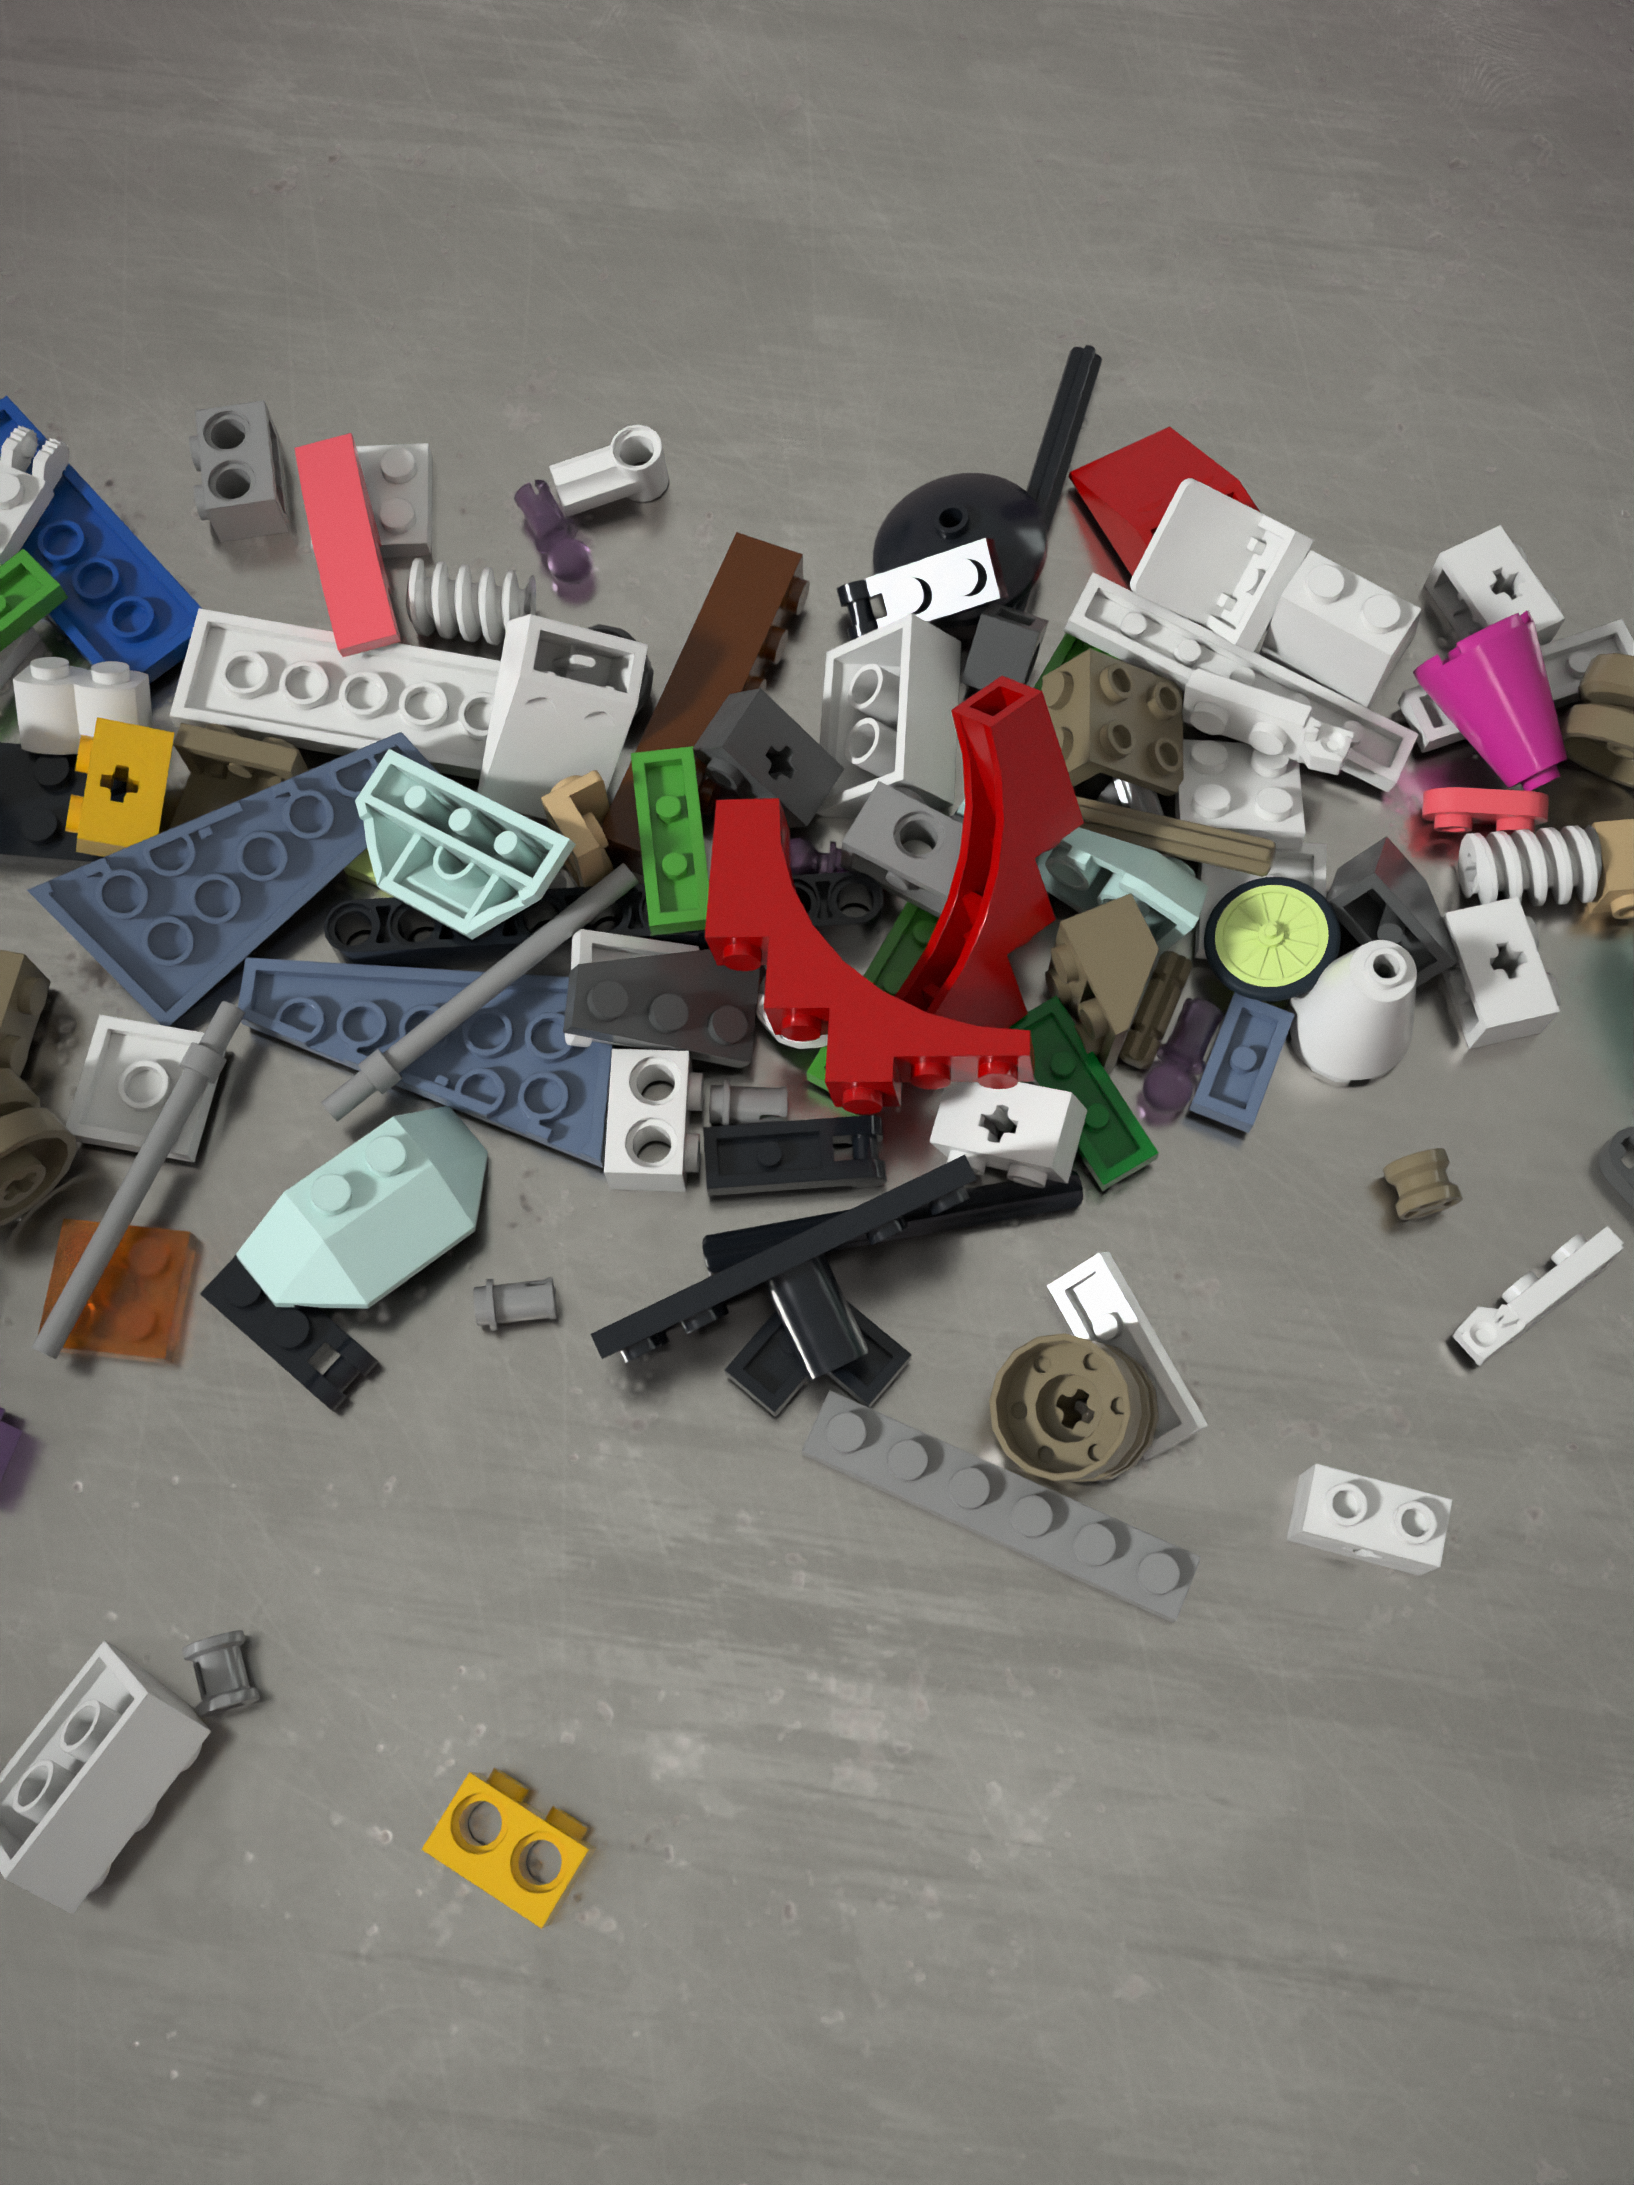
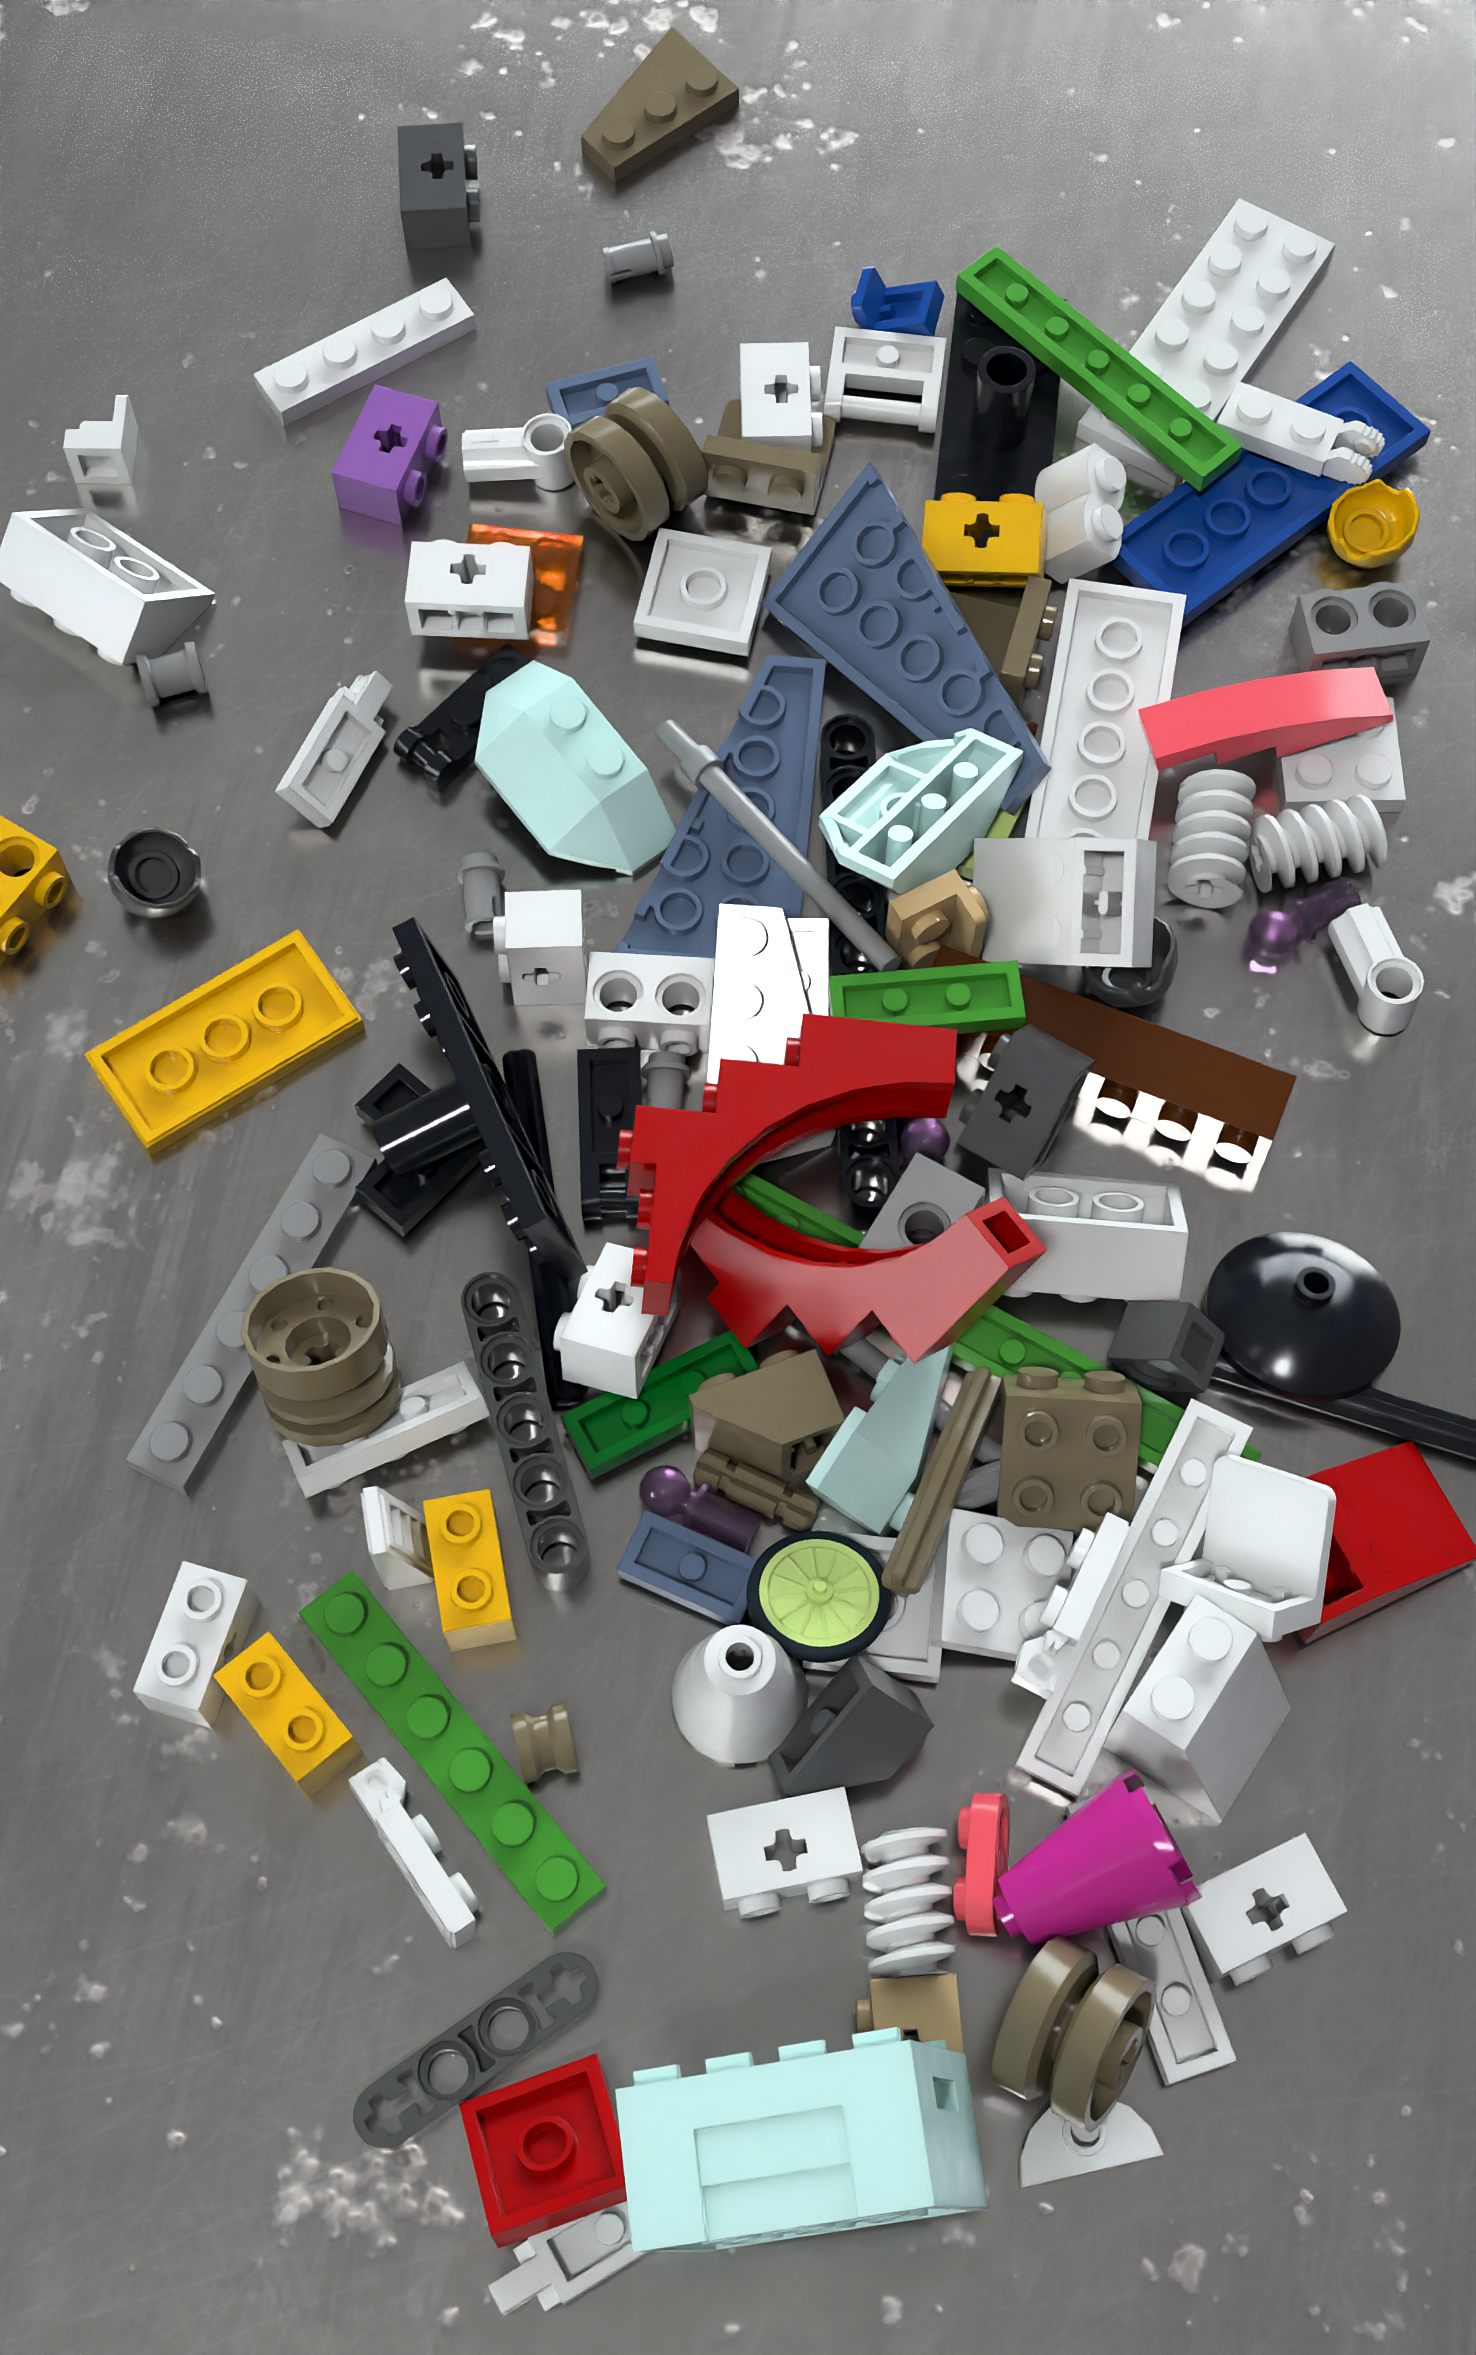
camera: 90 degrees right, 5 degrees down
light grey bar [31,1001,245,1359] -> none
plate [837,538,1009,641] -> none
none -> yellow tile [84,929,365,1157]
none -> dark grey hair [107,827,201,920]
none -> yellow brick [213,1631,363,1798]
none -> white hinge [275,671,393,828]
none -> bright green plate [298,1570,607,1936]
none -> white slope [360,1486,435,1590]
none -> white brick [405,540,535,640]
none -> yellow brick [423,1489,517,1652]
none -> dark grey beam [461,1272,591,1592]
none -> white brick [493,890,588,1006]
none -> white piece [1250,794,1388,893]
none -> yellow hair [1326,479,1421,569]

